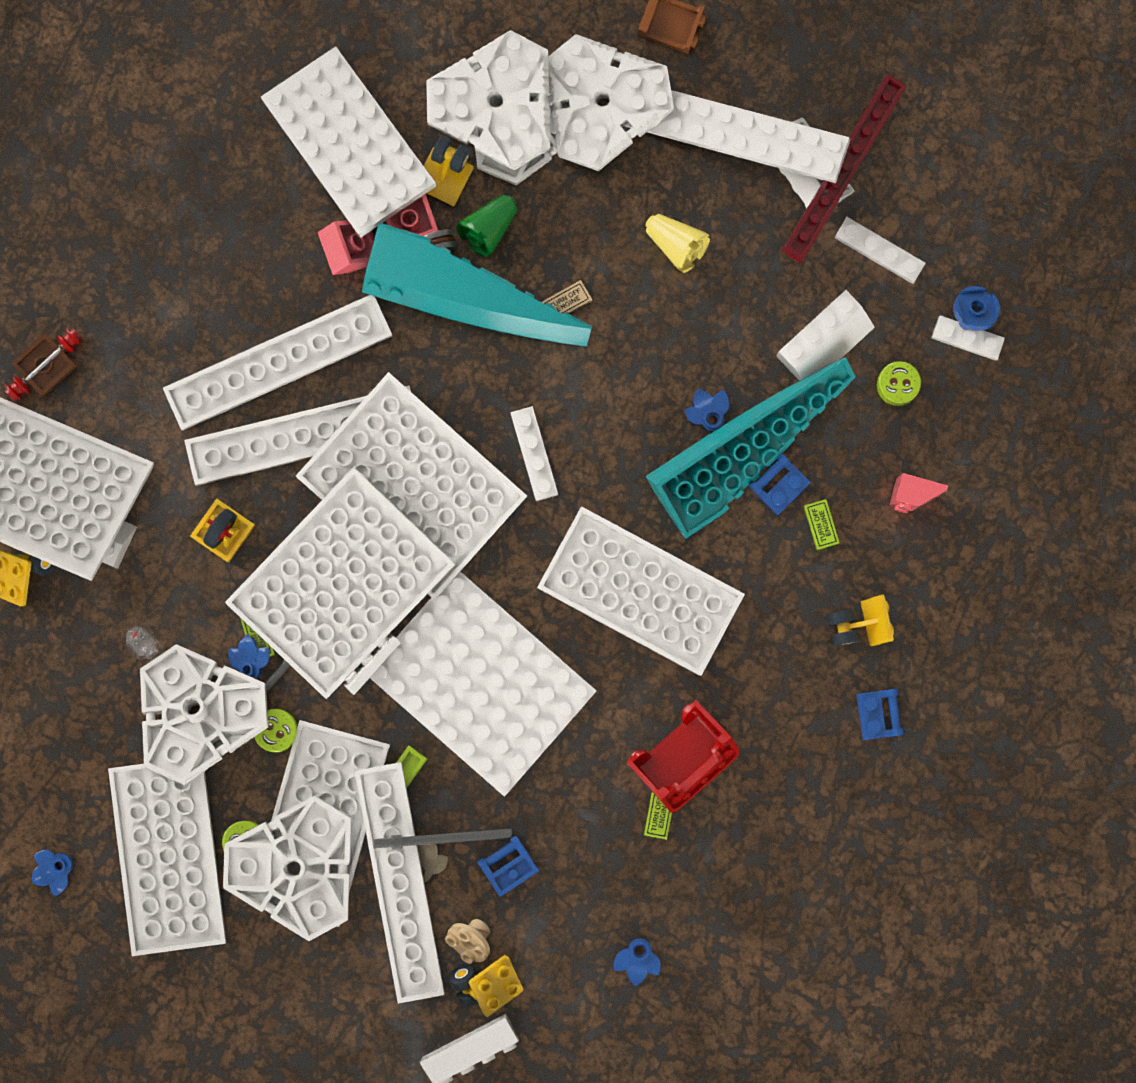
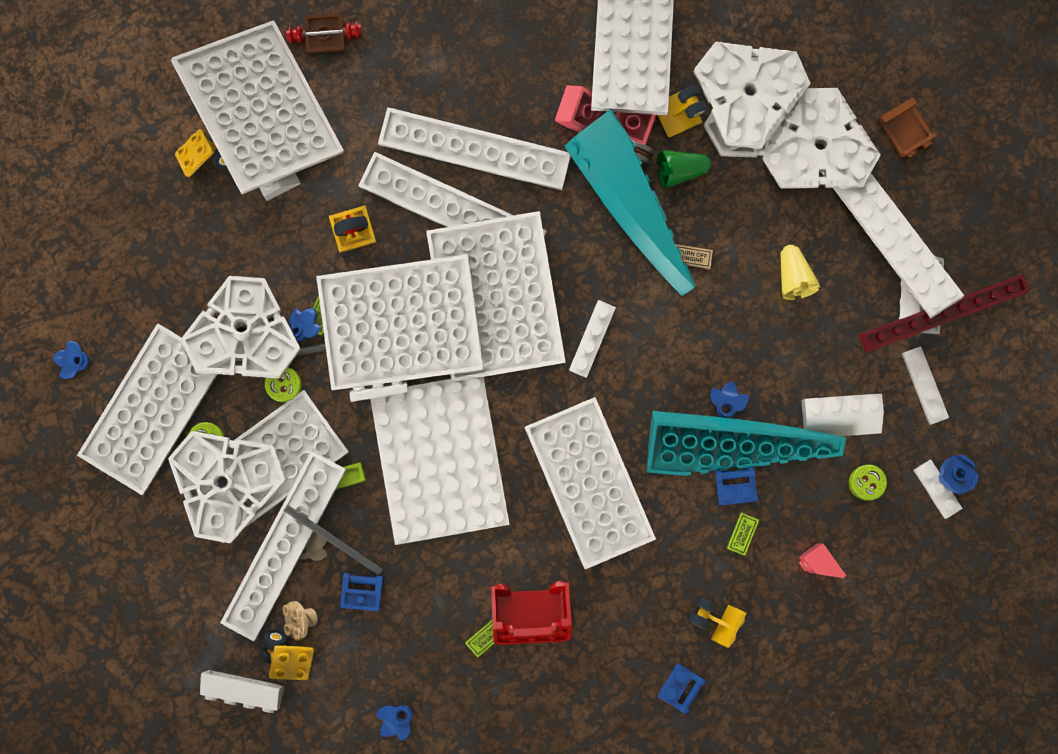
camera: 40 degrees right, 0 degrees up
clear head [125,625,160,660] -> none

